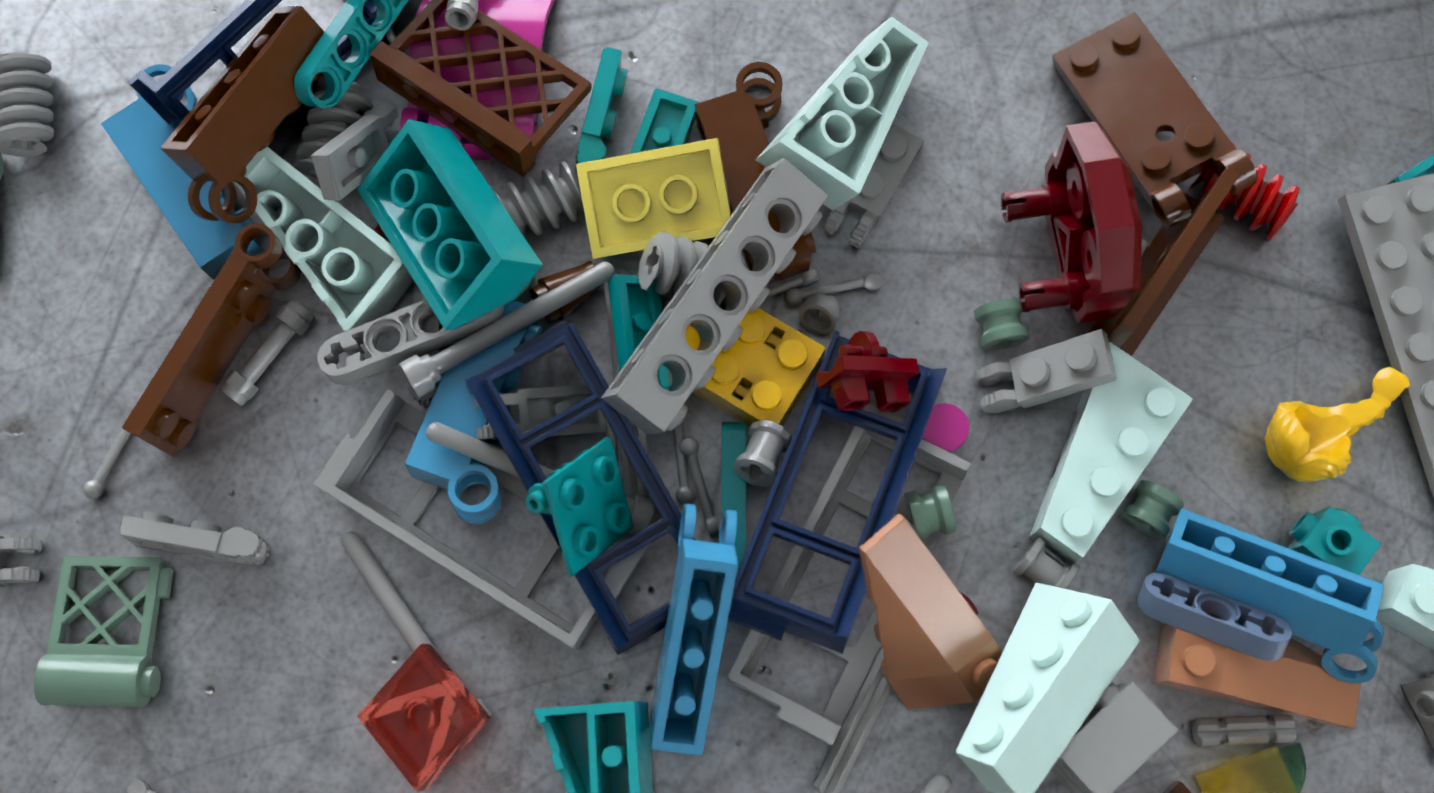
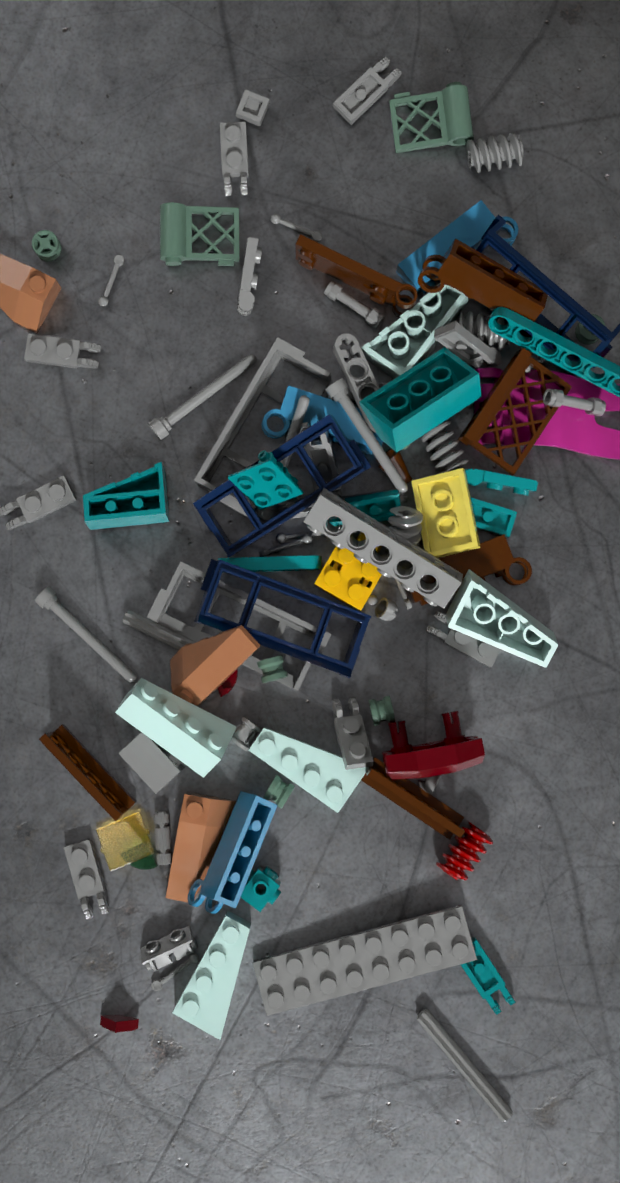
camera: 85 degrees right, 10 degrees up
clear red tile [357,644,491,792] -> none
dark azure hinge [649,503,738,756] -> none
light grey bush [733,420,792,487] -> none
light grey hinge [785,269,882,306] -> none
dark red hips [816,331,920,412] -> none
dark pink tile [922,403,969,453] -> none
reddish brown hinge [1052,12,1258,229] -> none
sand blue beam [1137,573,1292,661] -> none
yellow hair [1264,367,1410,482] -> none

